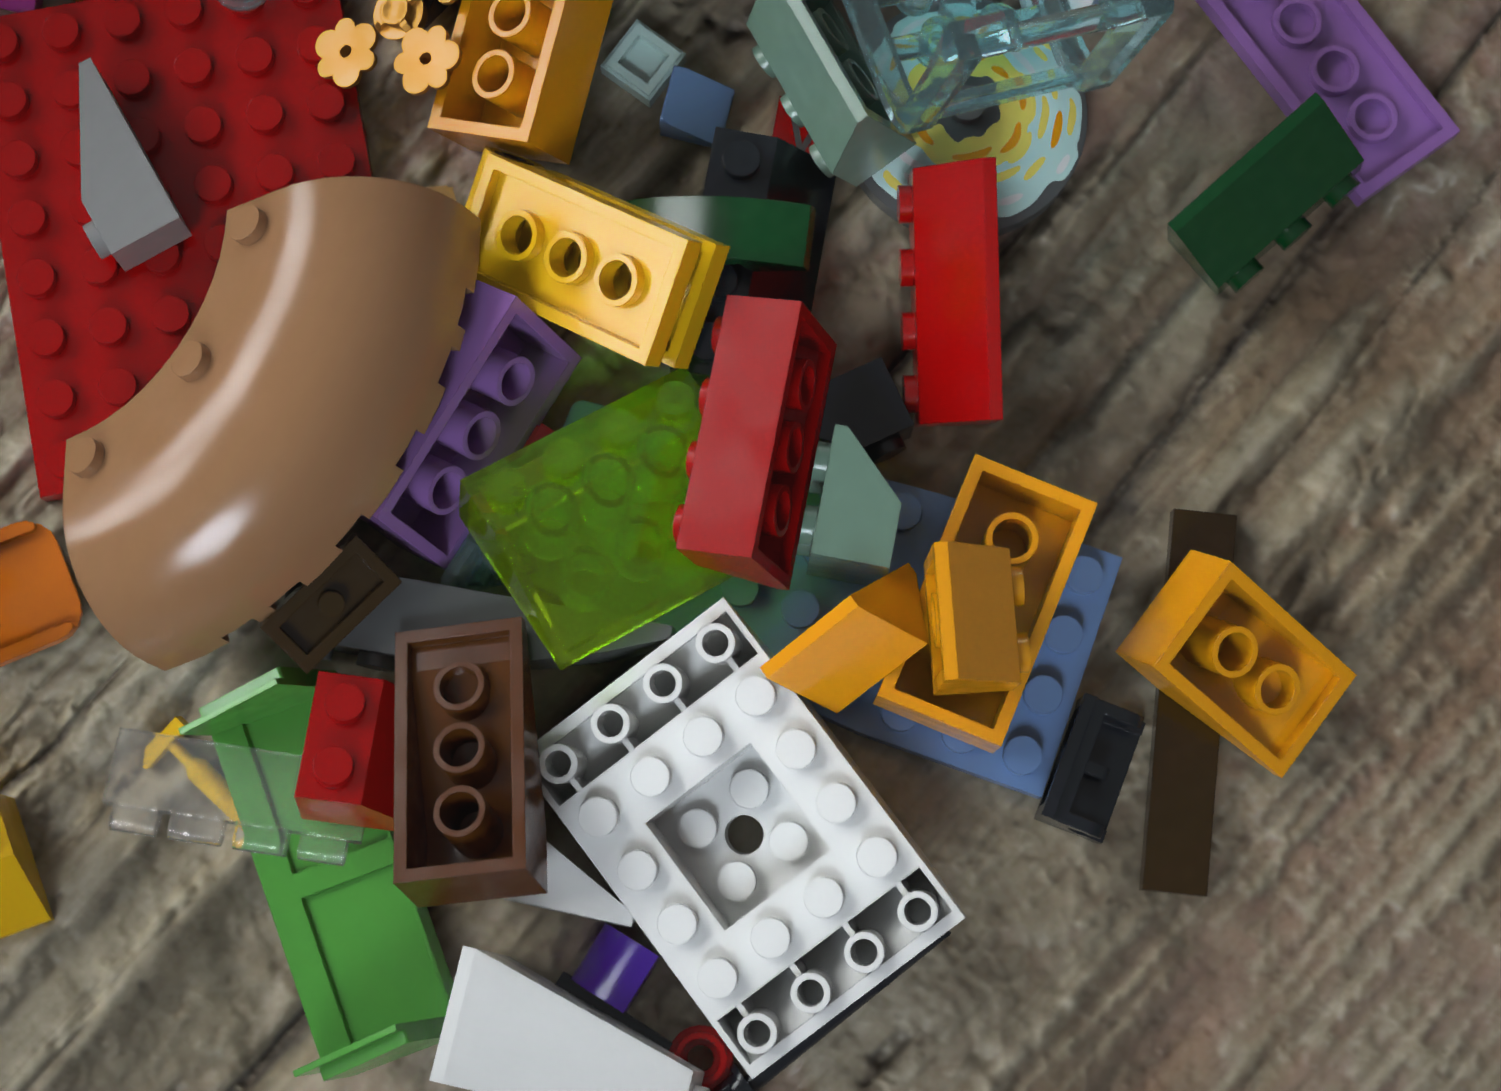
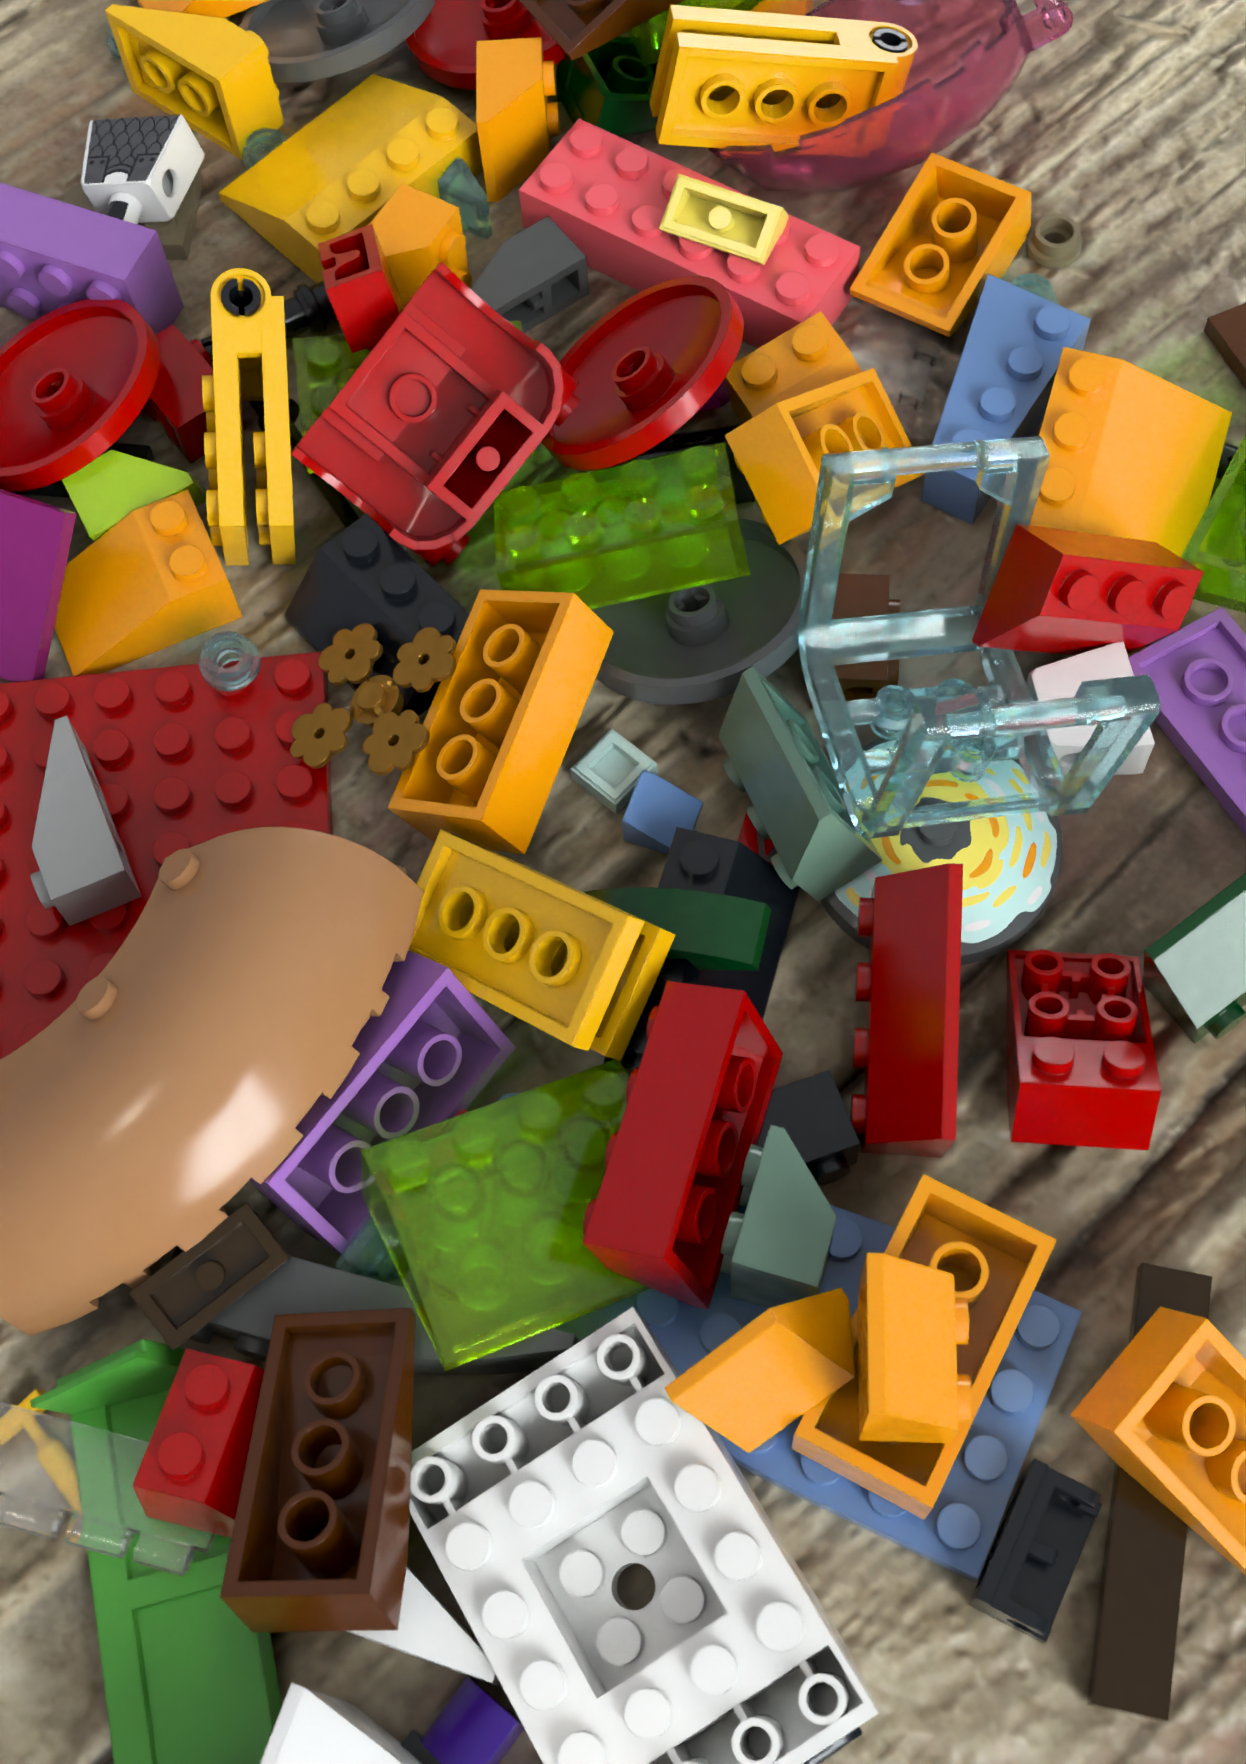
camera: 15 degrees right, 15 degrees down
none -> red slope [1007,949,1161,1151]

